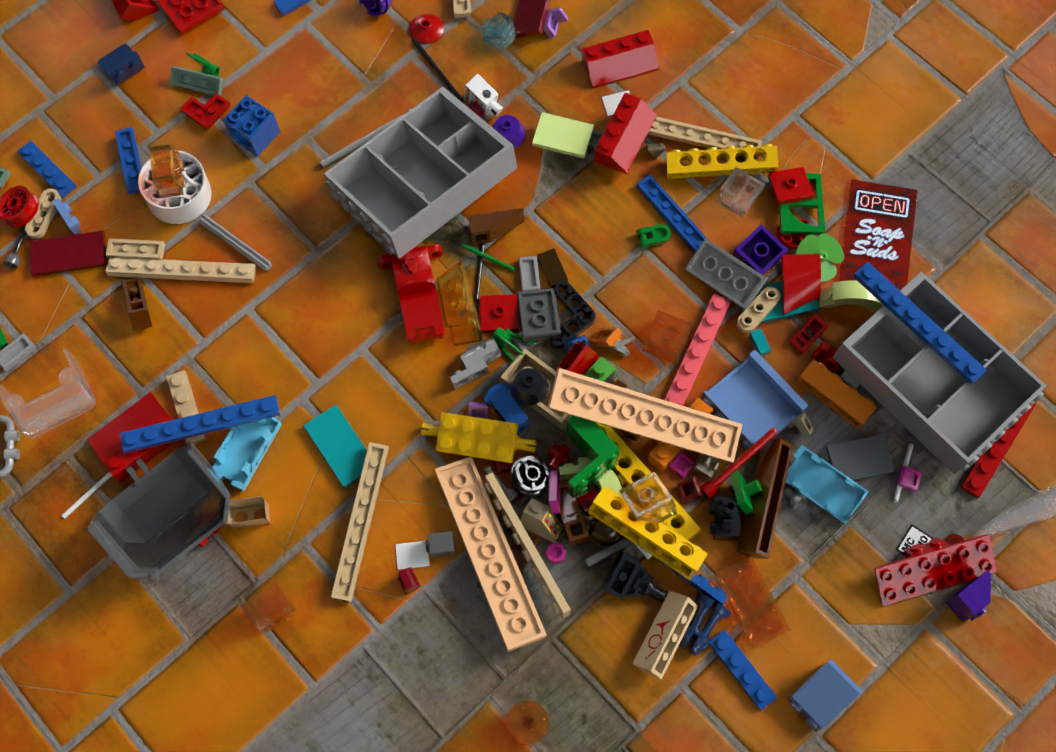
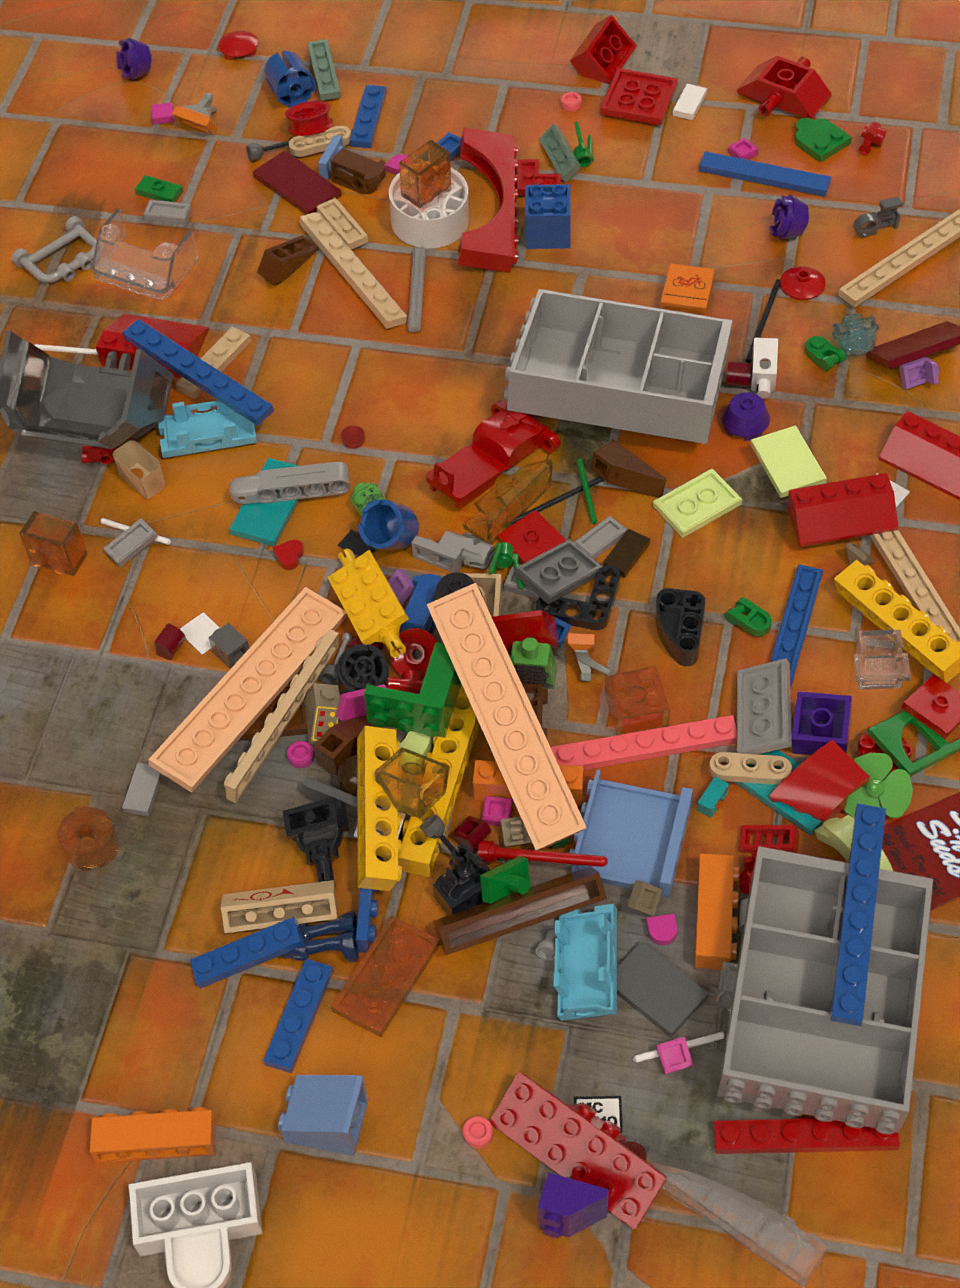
camera: 55 degrees right, 15 degrees down
dark blue bracket [98,44,145,86] -> none
tan plate [331,442,389,602] -> none
none -> white axle [100,518,171,545]
none -> light grey tile [103,518,158,567]
none -> light grey tile [122,763,163,817]
none -> blue plate [190,917,304,988]
none -> light grey piece [229,462,350,504]
none -> red tile [272,539,304,570]
none -> reddish brown piece [330,148,386,194]
none -> black piece [338,530,375,556]
none -> clear red tile [341,425,365,449]
none -> bright green head [350,482,386,517]
none -> blue cylinder [358,499,419,550]
none -> dark pink tile [386,154,411,174]
none -> red dish [390,628,438,678]
none -> dark grey hinge [420,814,458,853]
none -> red arch [458,127,518,273]
none -> coral tile [463,1116,493,1149]
none -> coral tile [561,92,582,112]
none -> dark pink tile [646,914,677,946]
none -> yellowish green tile [653,468,742,538]
none -> black beam [656,588,705,667]
none -> orange panel [660,263,715,316]
none -> green plate [805,336,846,371]

